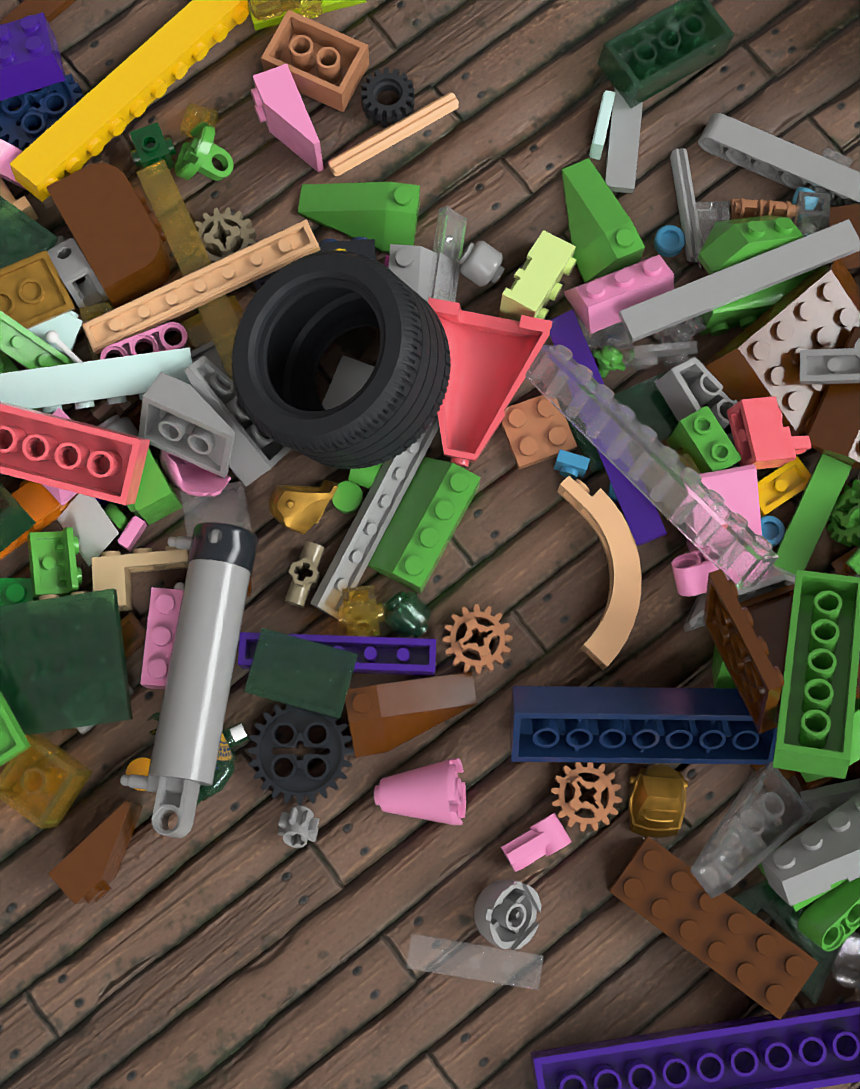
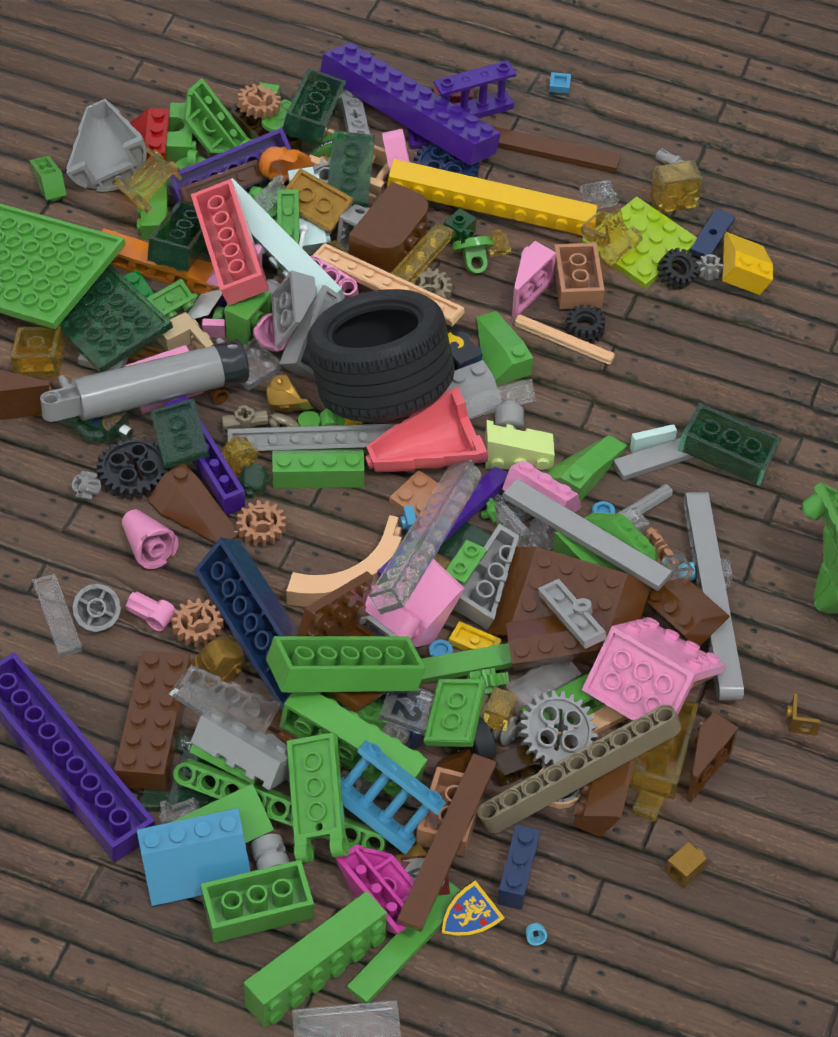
camera: 60 degrees right, 25 degrees down
coral hinge [727,396,812,470] -> none
none -> dark tan arm [268,412,300,427]

